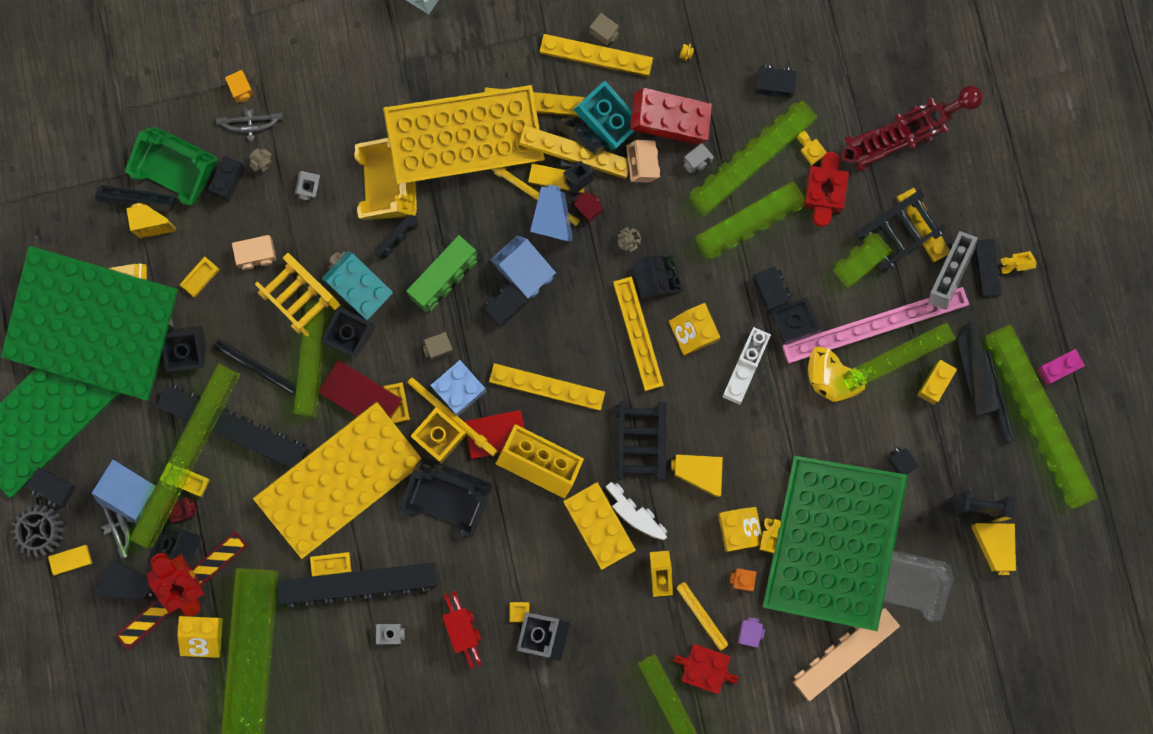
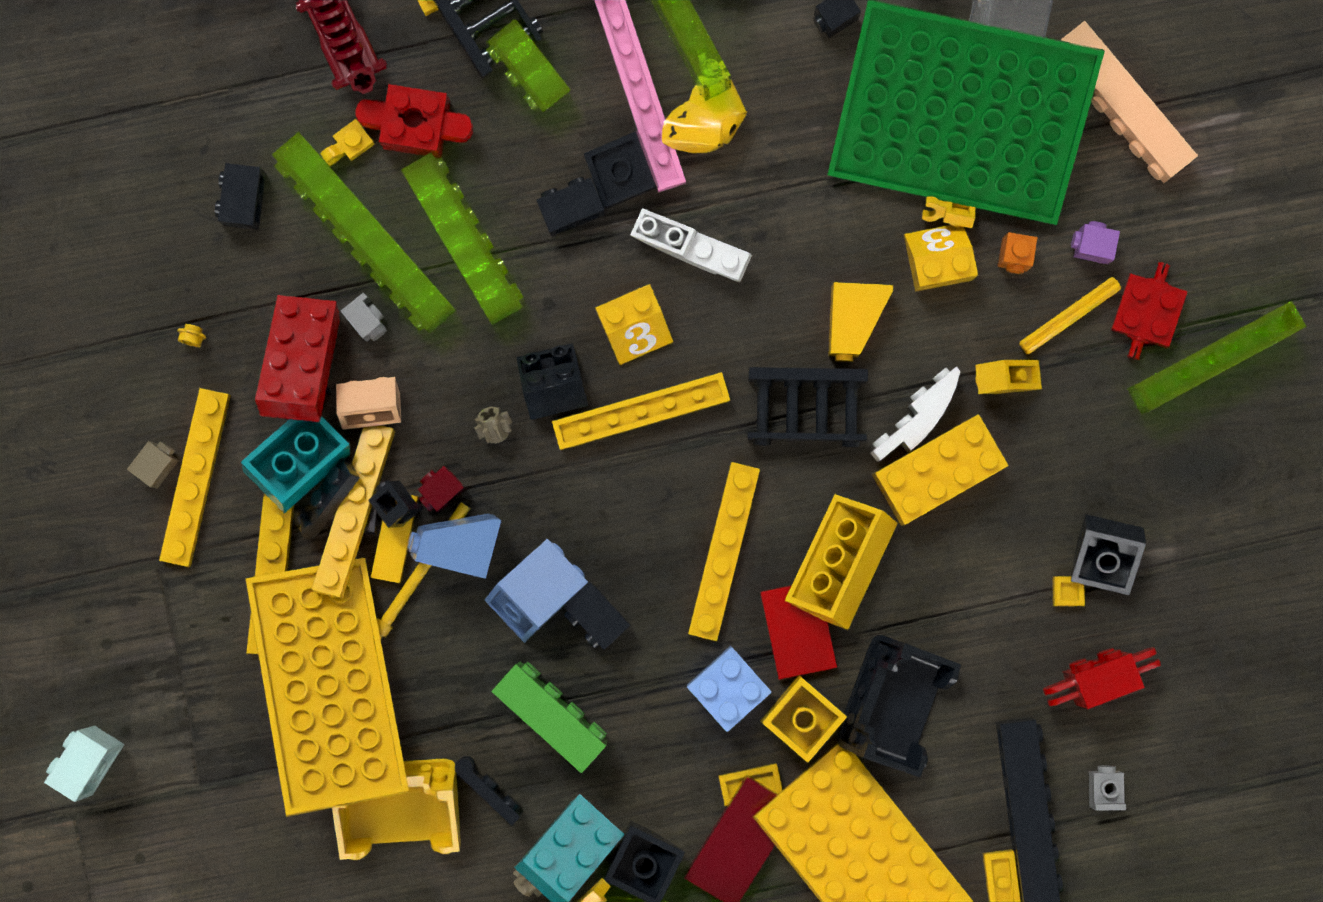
camera: 85 degrees left, 5 degrees up
yellow bar [408,377,498,457] -> none
dark tan brick [423,332,453,360] -> none

